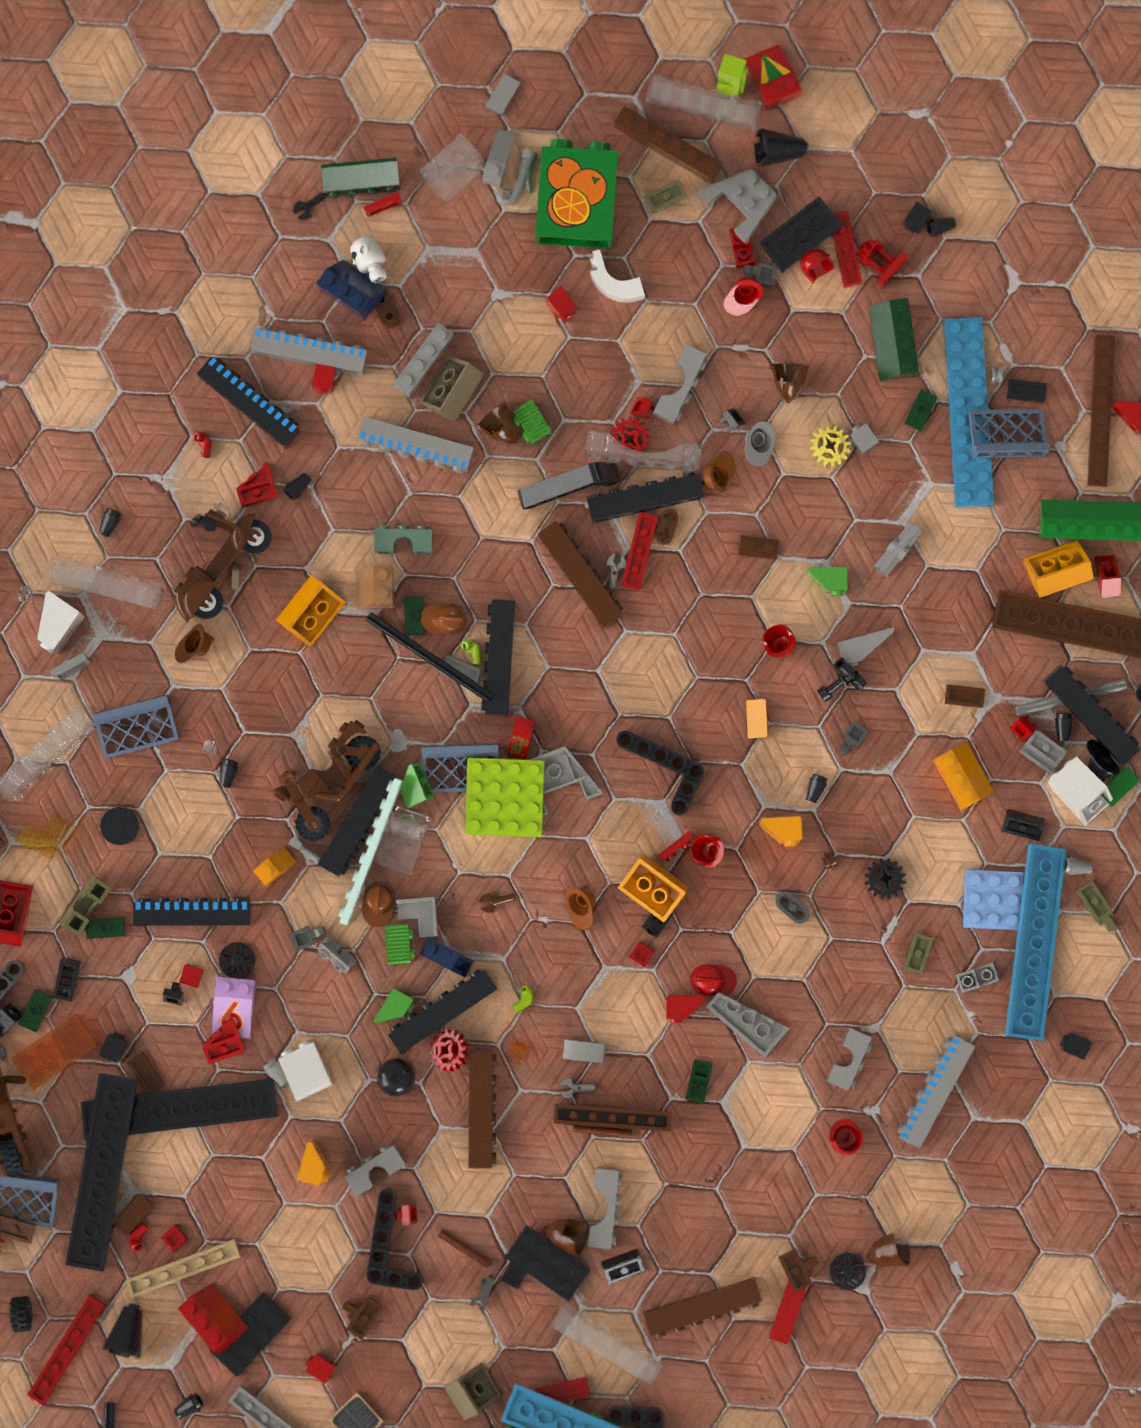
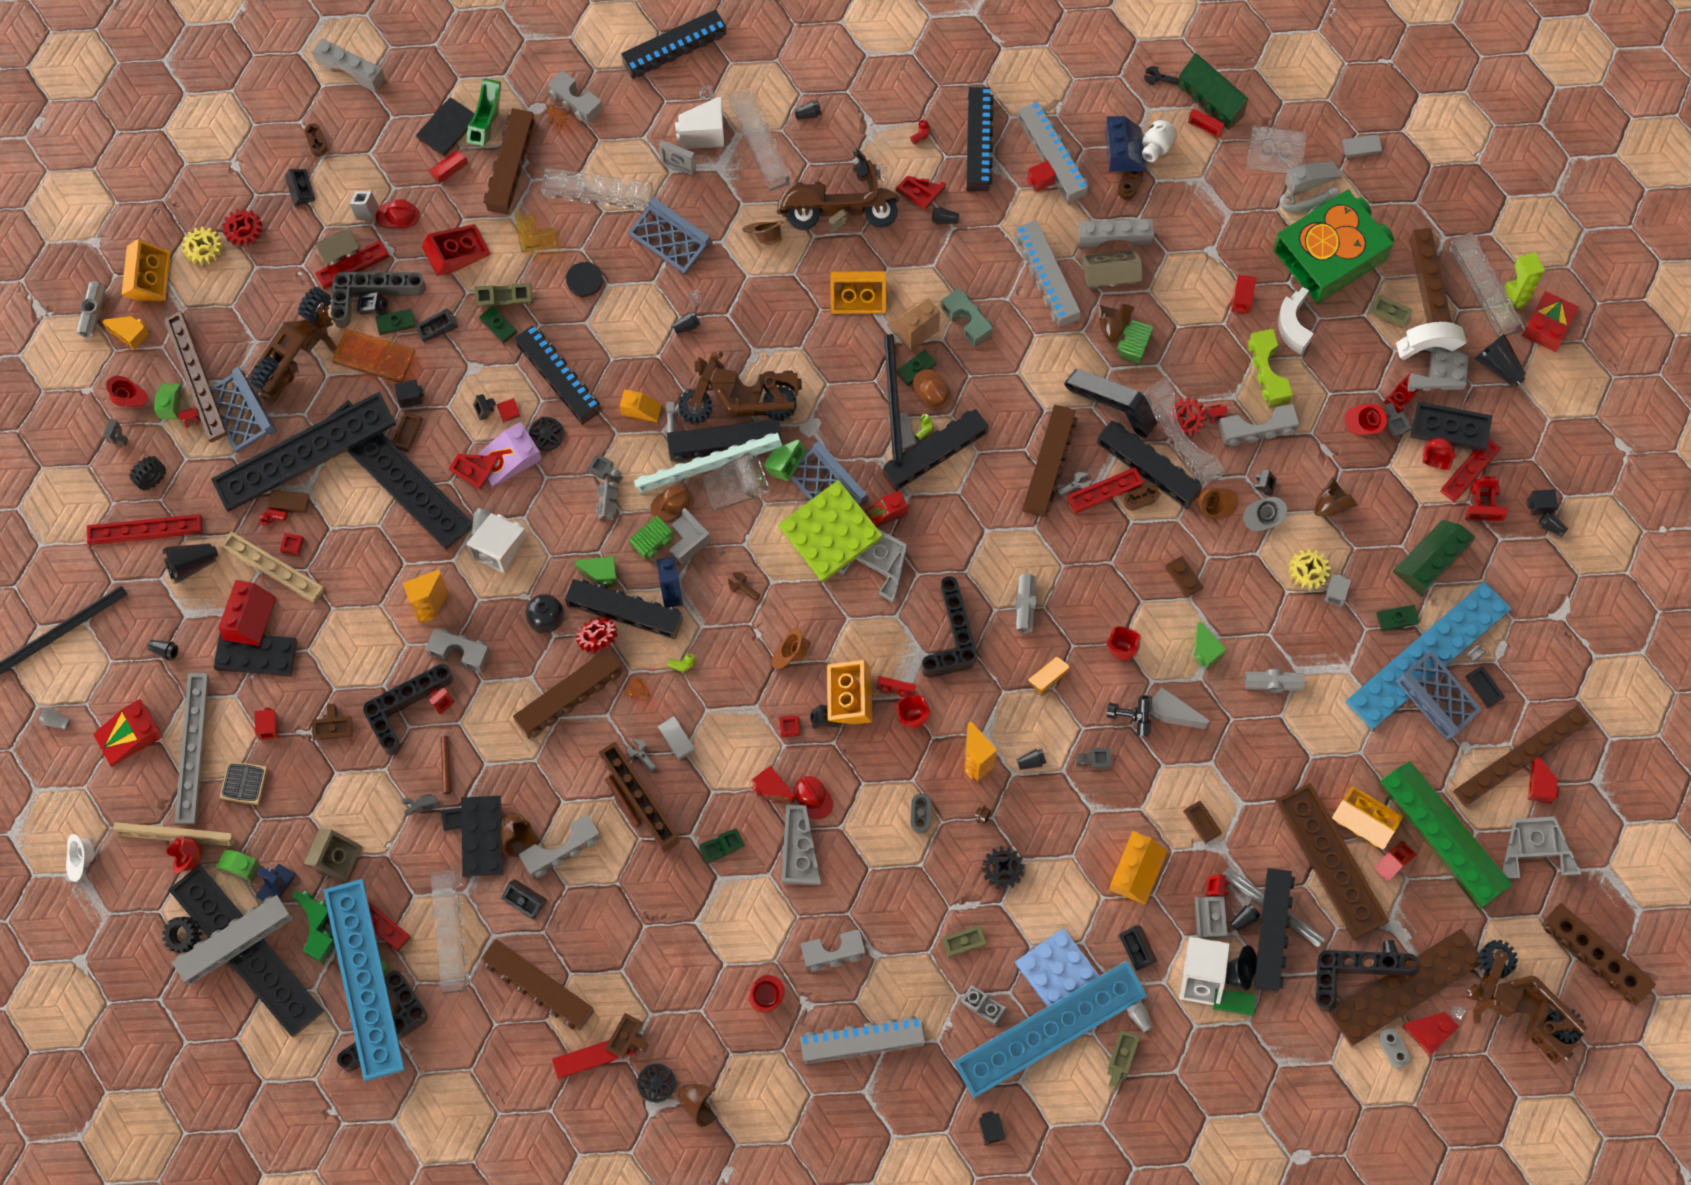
camera: 50 degrees right, 15 degrees down
none -> light grey piece [1015,574,1036,634]
none -> lime arch [1248,329,1293,407]
none -> white arch [1396,322,1467,360]

